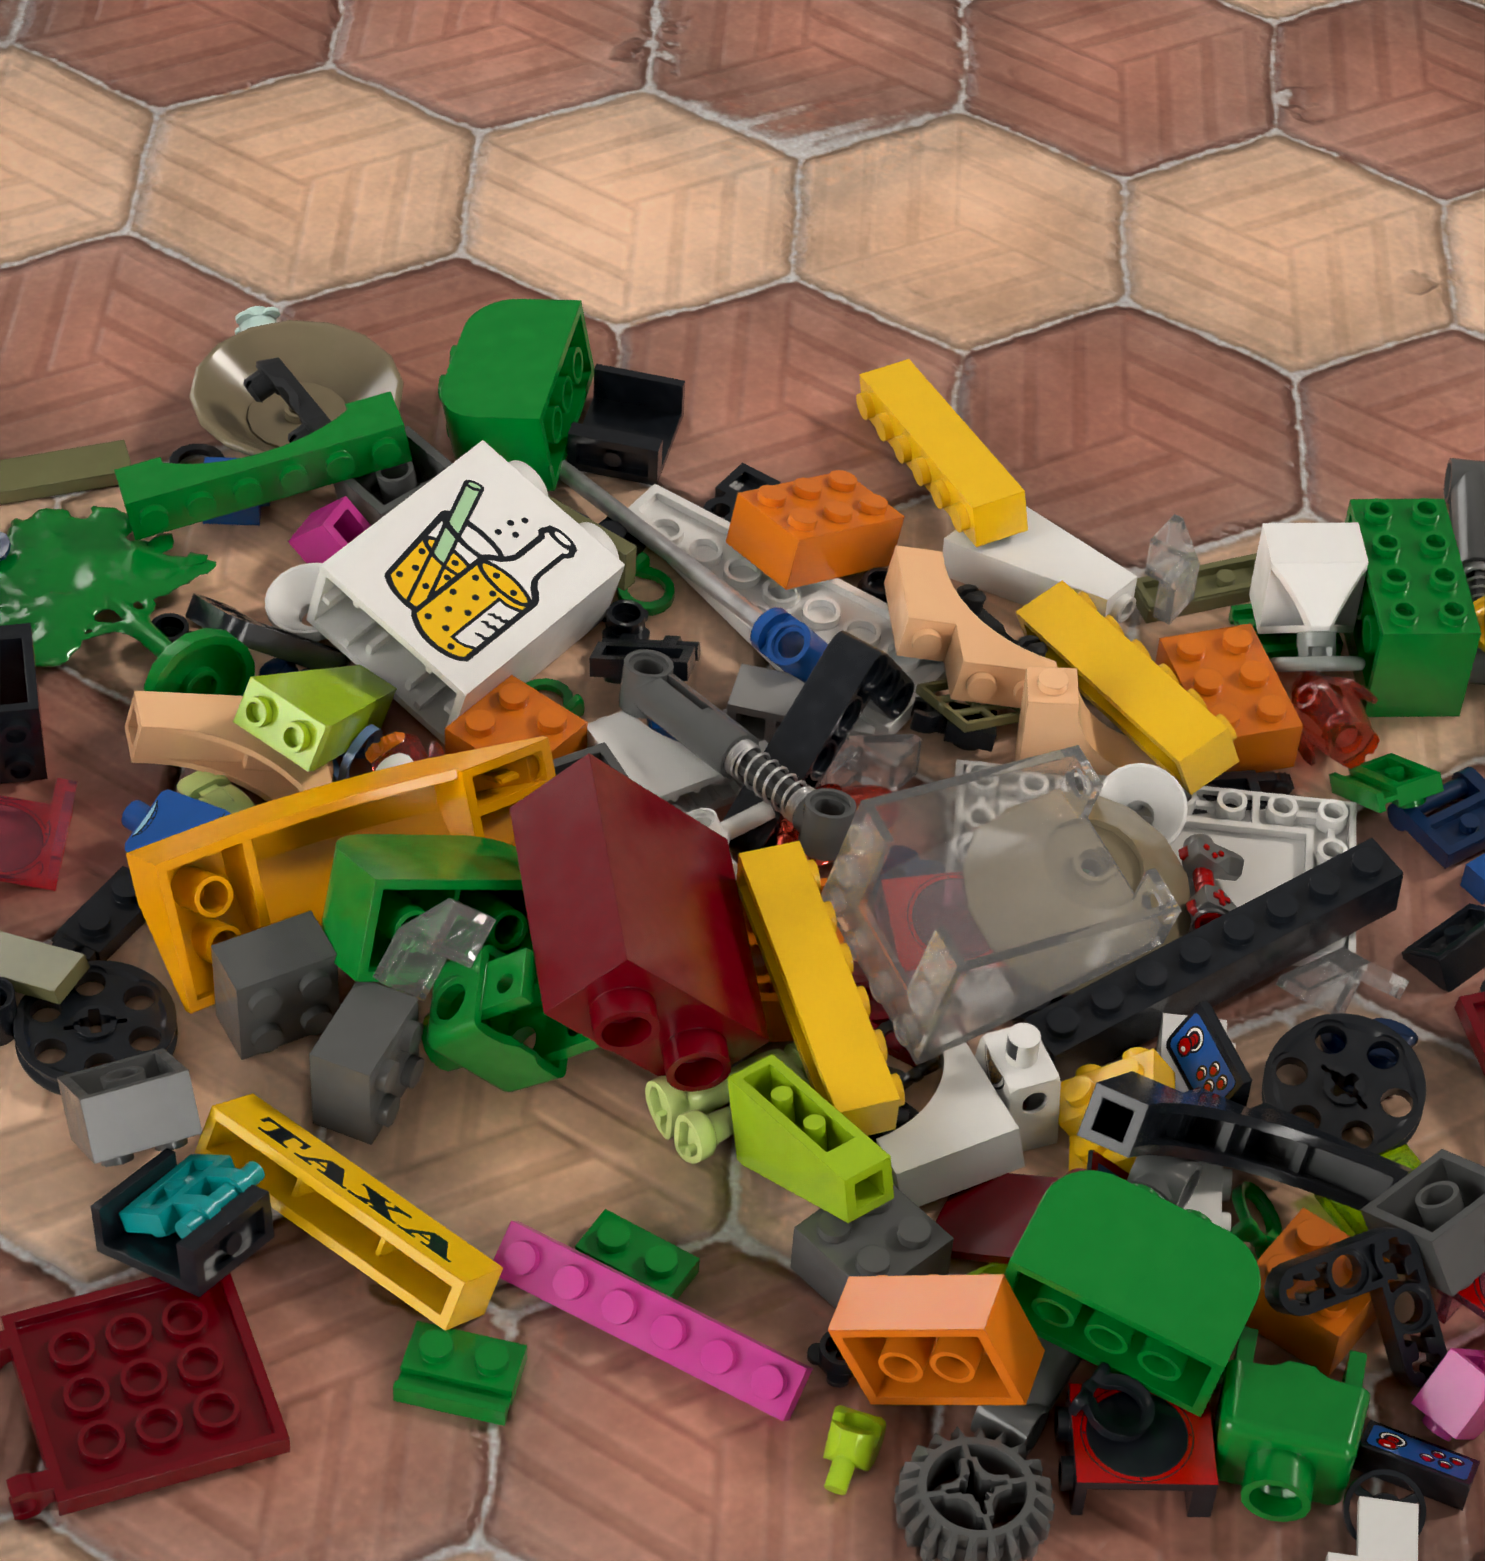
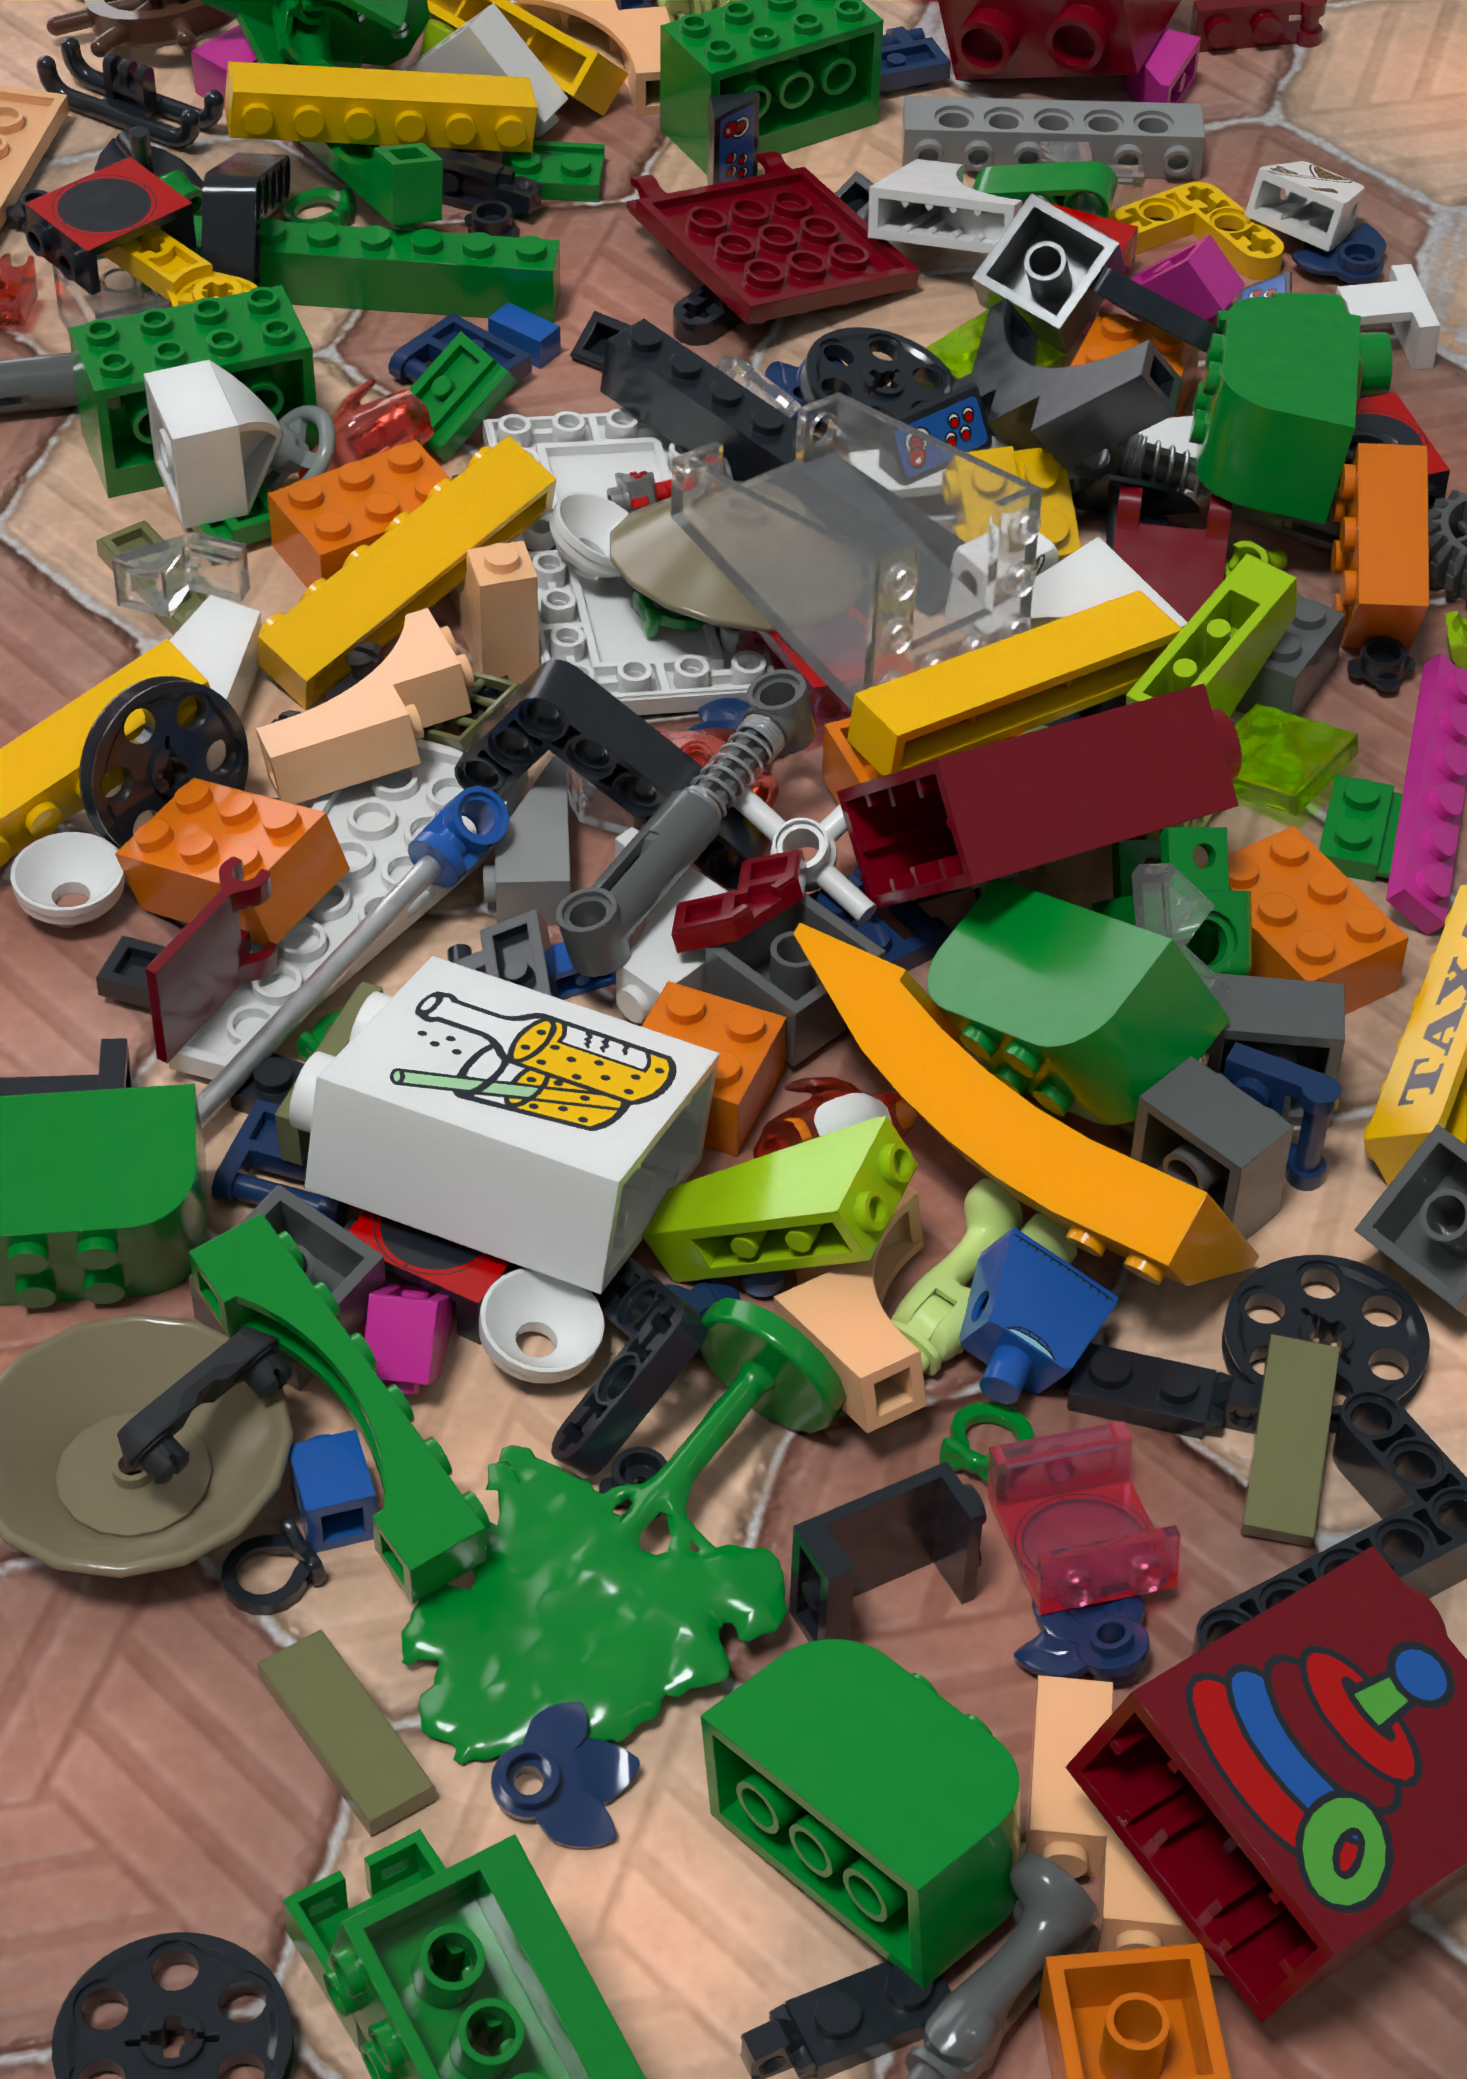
camera: 105 degrees left, 0 degrees up
none -> white piece [10,832,125,928]
none -> black wedge [79,676,249,849]
none -> dark red flag [145,856,279,1064]
none -> dark red tile [671,849,808,954]
none -> green piece [939,1402,1034,1491]
none -> orange brick [1200,826,1409,1015]
none -> dark blue plate [1223,1042,1341,1191]
none -> clear neon green plate [1232,704,1359,816]

